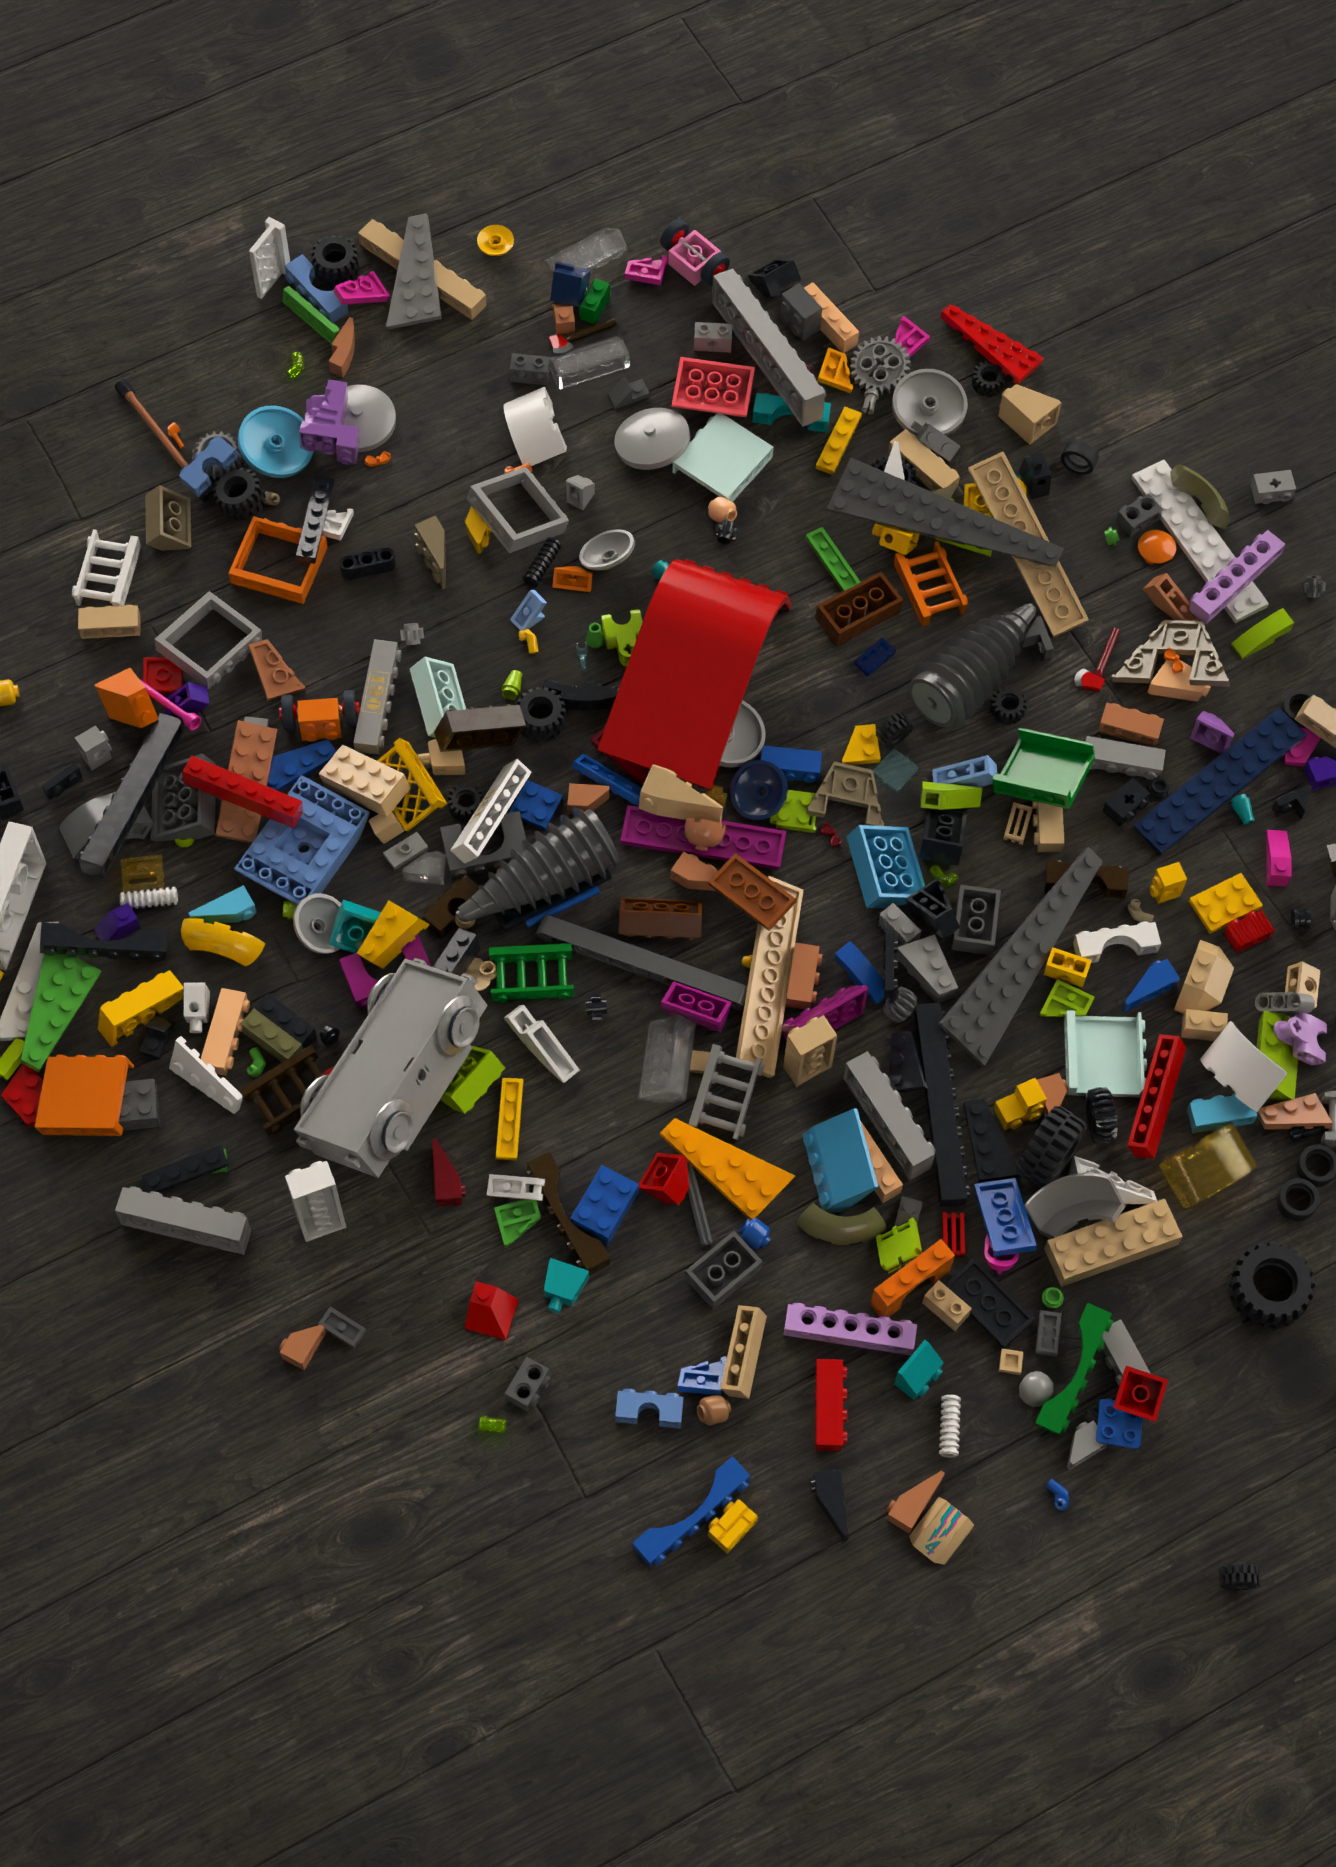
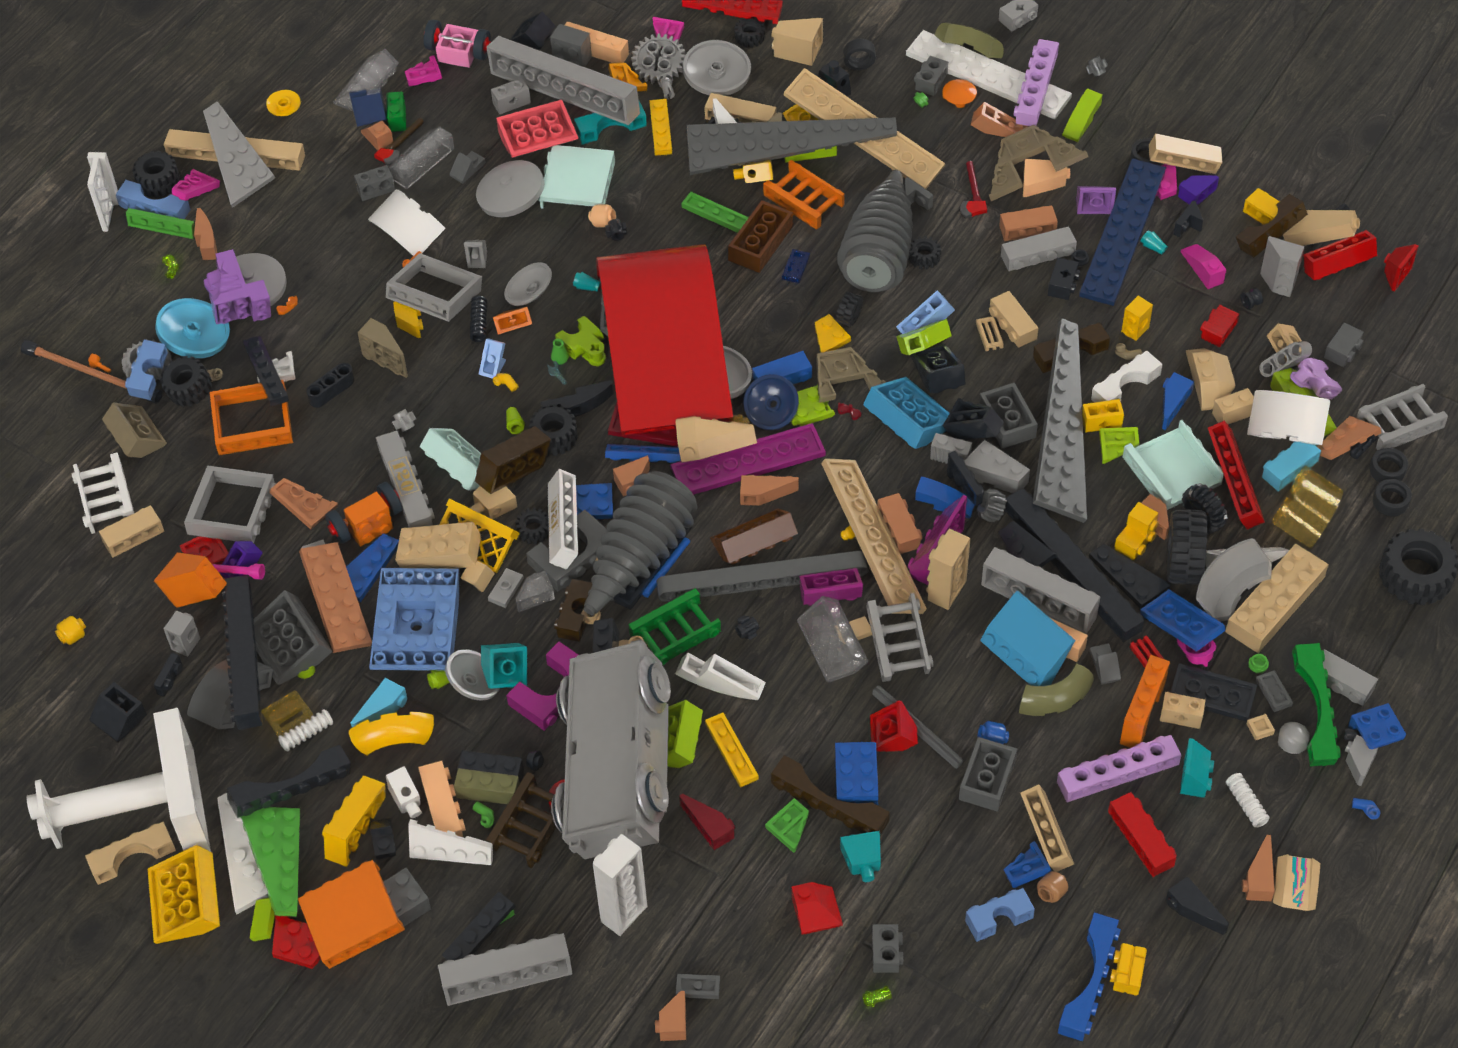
camera: 25 degrees left, 10 degrees down
dark purple slope [94,903,141,941] -> none
red brick [182,755,303,829] -> none
yellow wedge [357,900,430,968] -> none
white plate [487,1174,545,1201] -> none
light orange wing [659,1118,795,1220] -> none
nougat cylinder [685,818,726,851] -> none
dark orange plate [708,853,796,931] -> none
clear light blue piece [873,749,919,792] -> none
lime plate [876,1217,922,1273] -> none
dark grey hinge [910,420,961,462] -> none
clear neon green arm [930,865,958,886] -> none
green panel [992,728,1095,809] -> none
red slope [1113,1366,1168,1422] -> none
orange piece [1164,647,1184,673] -> none
yellow plate [1188,873,1263,934] -> none

